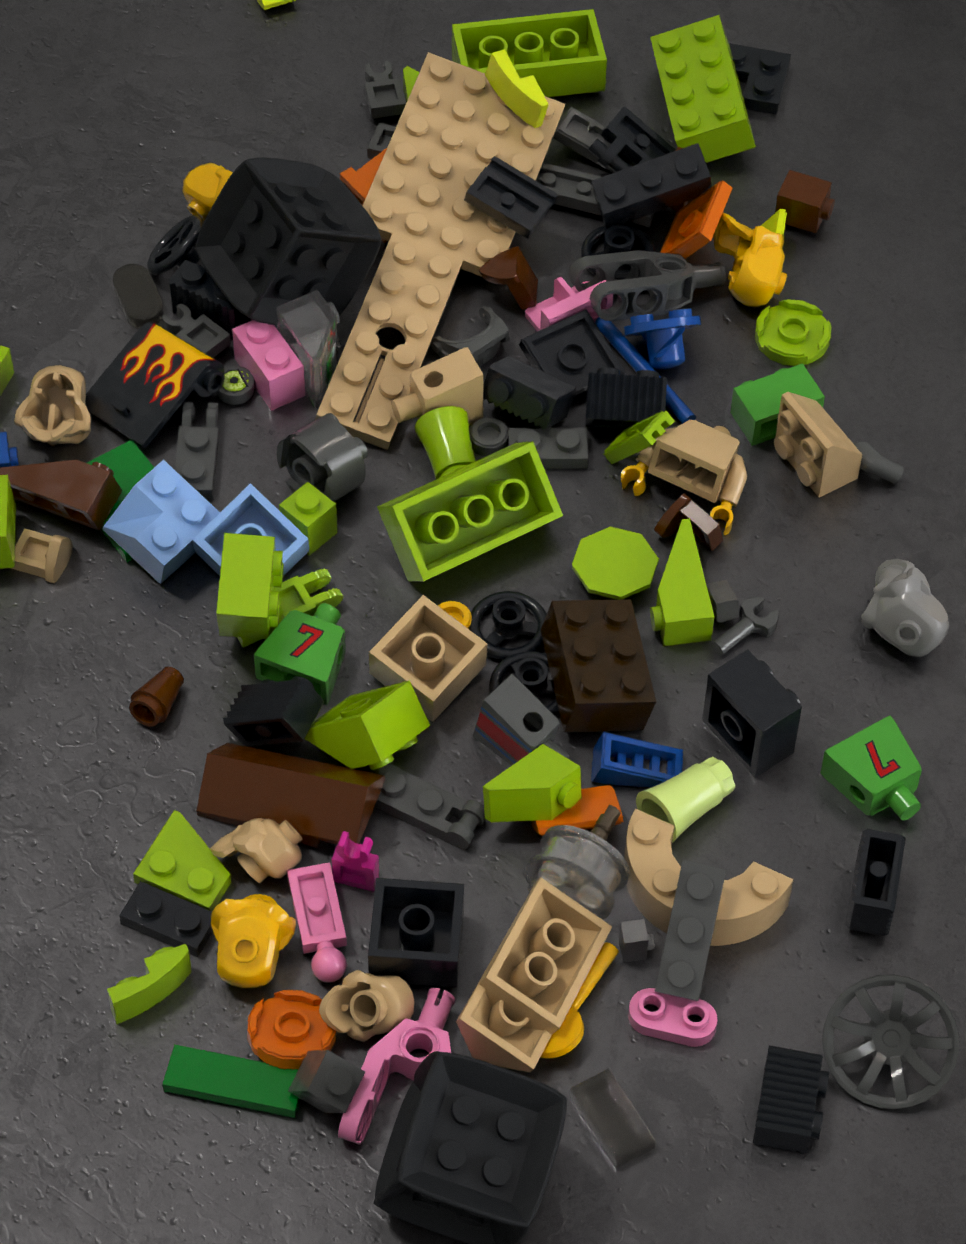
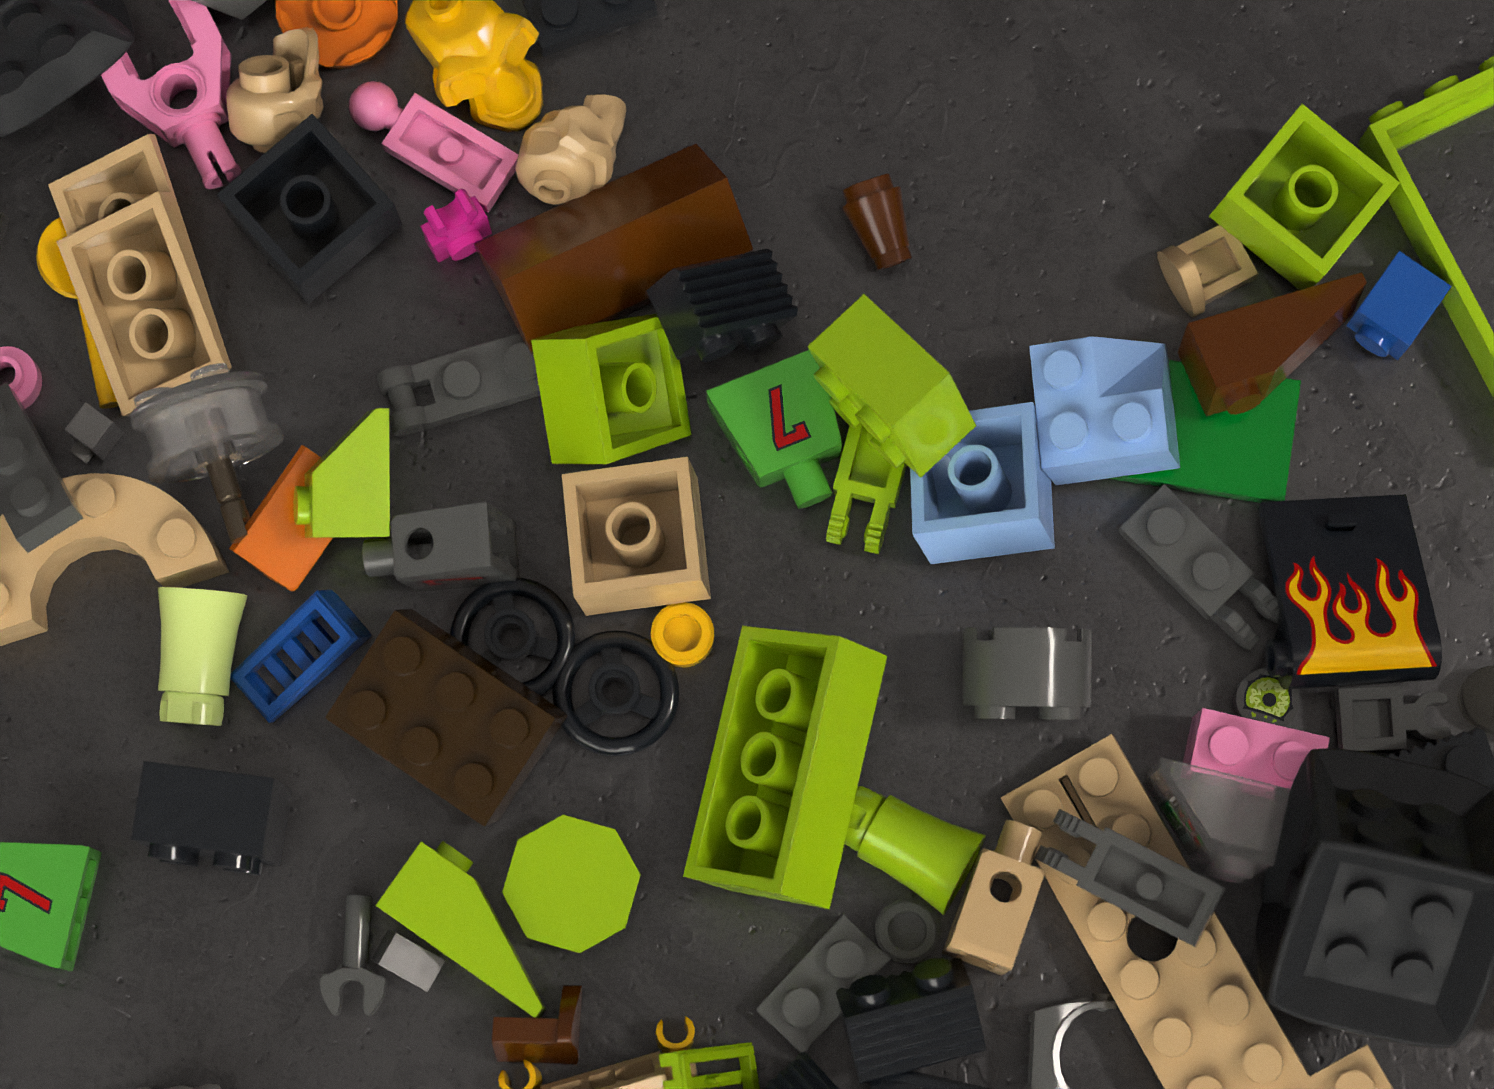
camera: 135 degrees right, 25 degrees up
tan head [14,365,91,446] -> none
lime wing [133,810,231,911] -> none
lime brick [279,482,338,556] -> none
none -> dark grey hinge [1034,809,1226,947]

